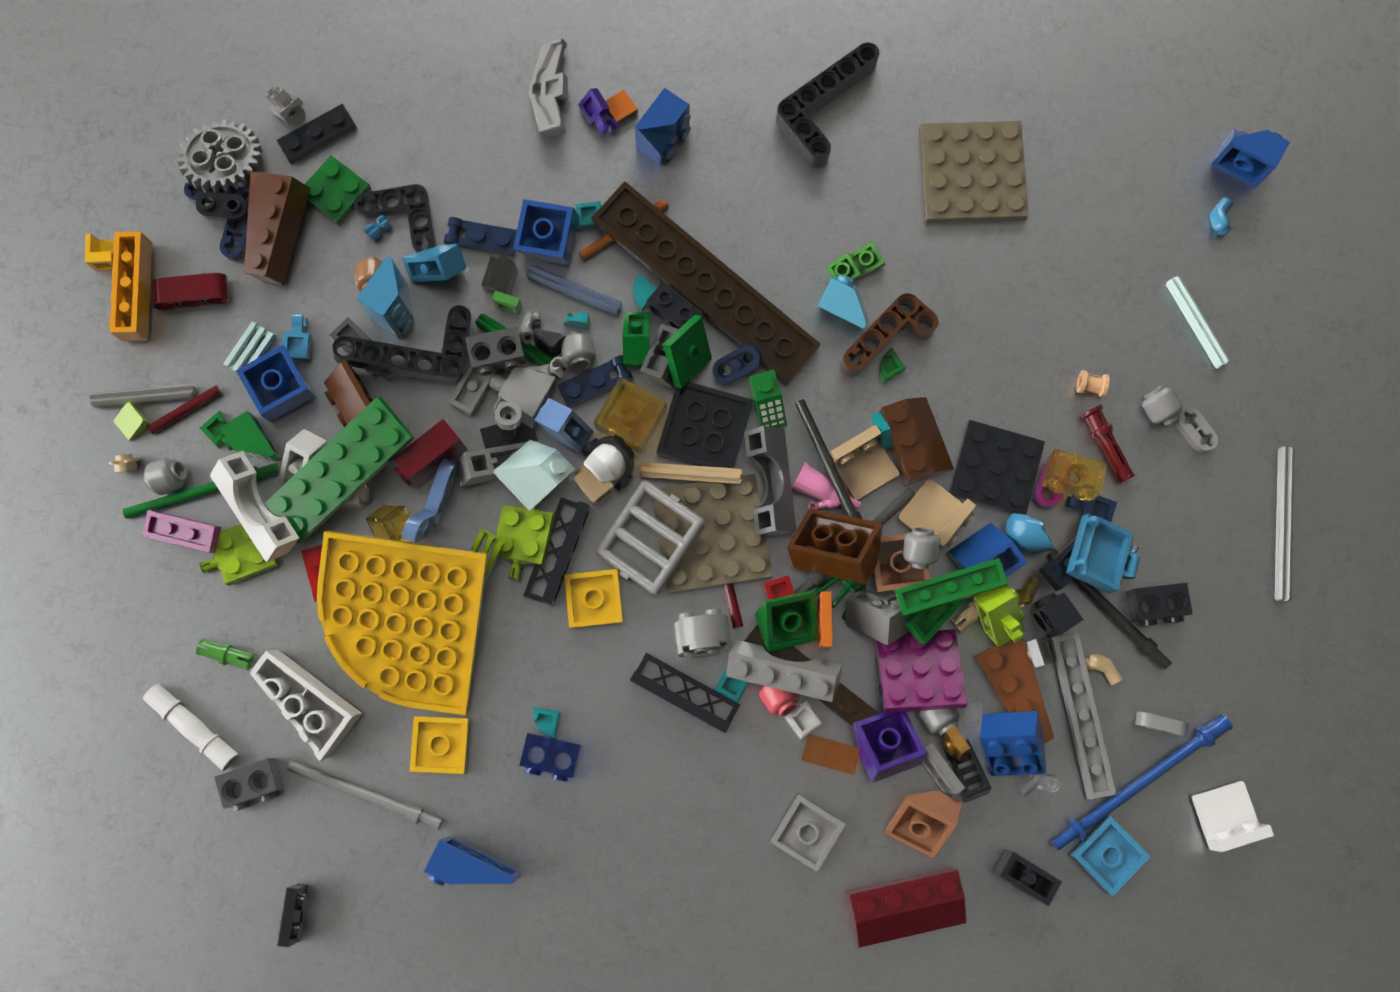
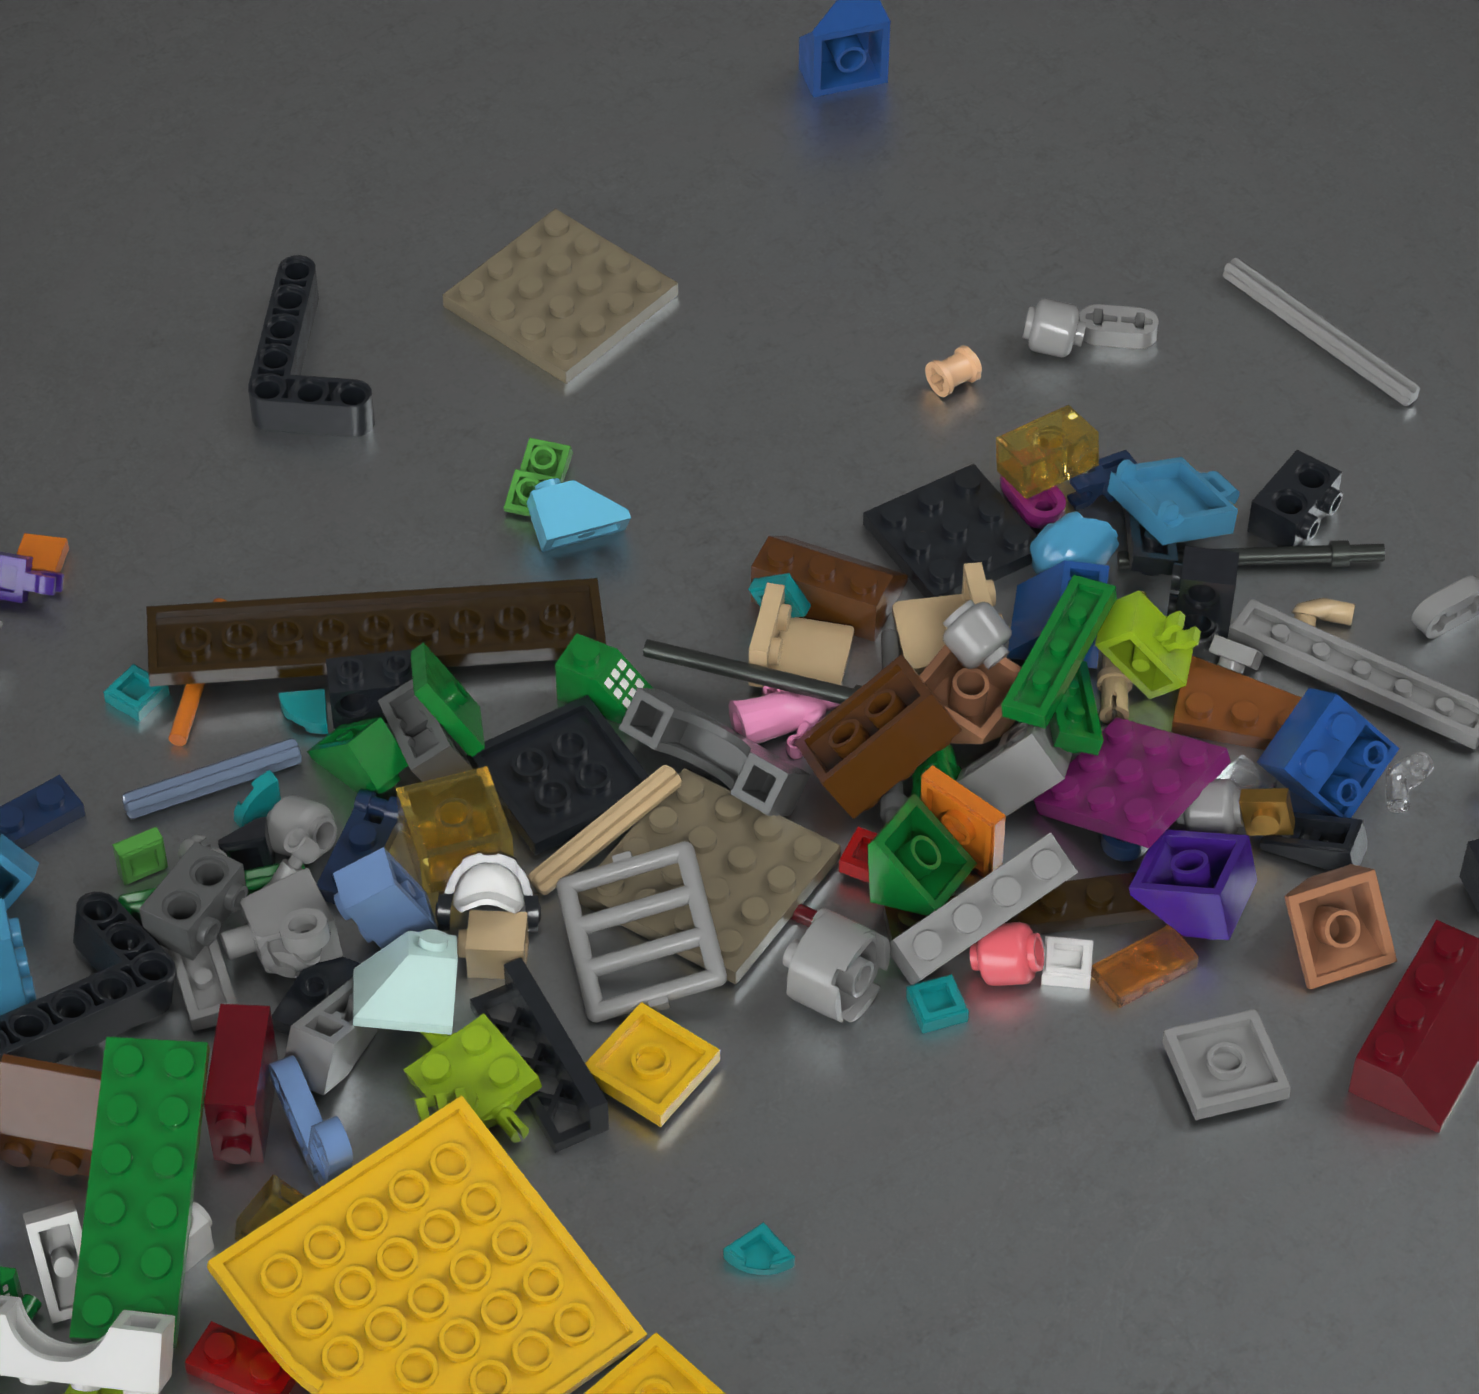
camera: 45 degrees left, 30 degrees down
clear smoke brick [481,256,518,295] -> none
blue slope [513,199,579,265] -> none
clear blue brick [519,733,583,782] -> none
black fence [630,653,740,733] -> none
blue slope [634,88,691,165] -> none
dark blue plate [713,344,762,384] -> none
reddish brown beam [841,293,939,377] -> none
green tile [879,348,906,384] -> none
light grey plate [922,743,965,796] -> none
dark red pin [1080,405,1135,483] -> none
light aqua axle [1166,276,1229,369] -> none
dark azure arm [1209,197,1233,235] -> none

